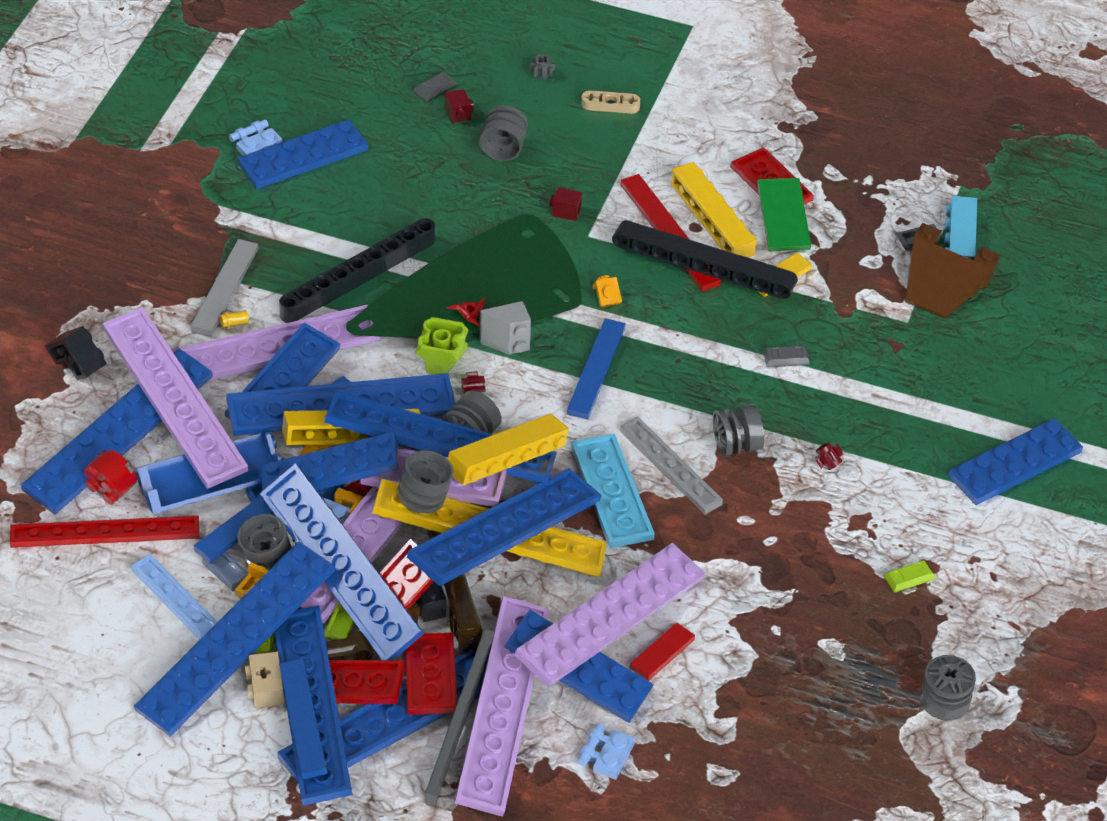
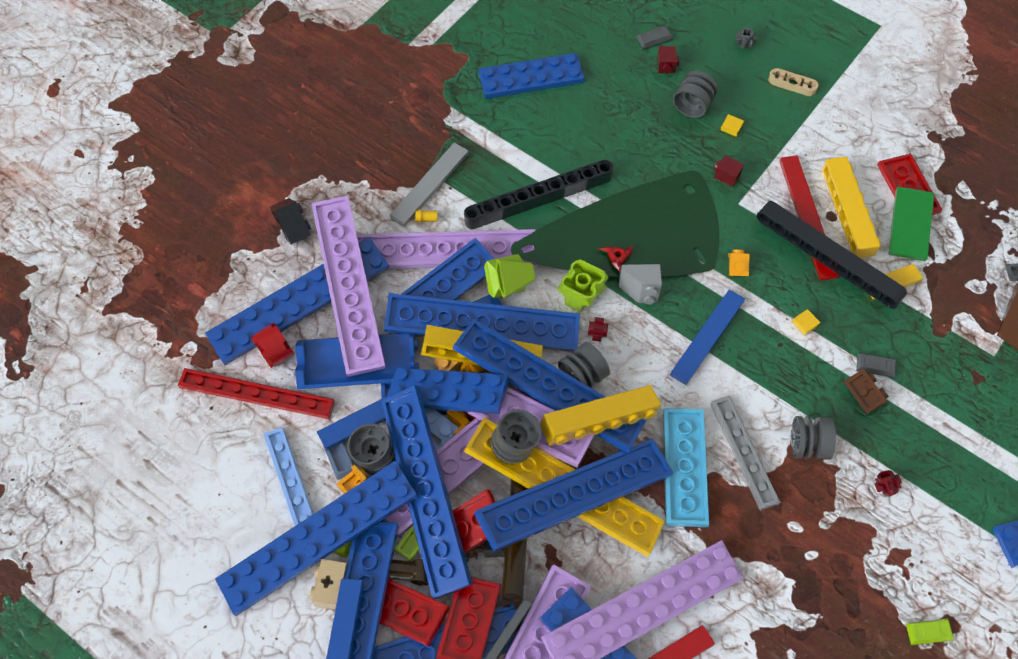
camera: 20 degrees right, 15 degrees up
light blue plate [229,120,283,156] -> none
none -> lime piece [484,254,535,298]
none -> yellow tile [721,114,744,136]
none -> yellow tile [792,309,821,335]
none -> reddish brown bracket [844,368,889,415]

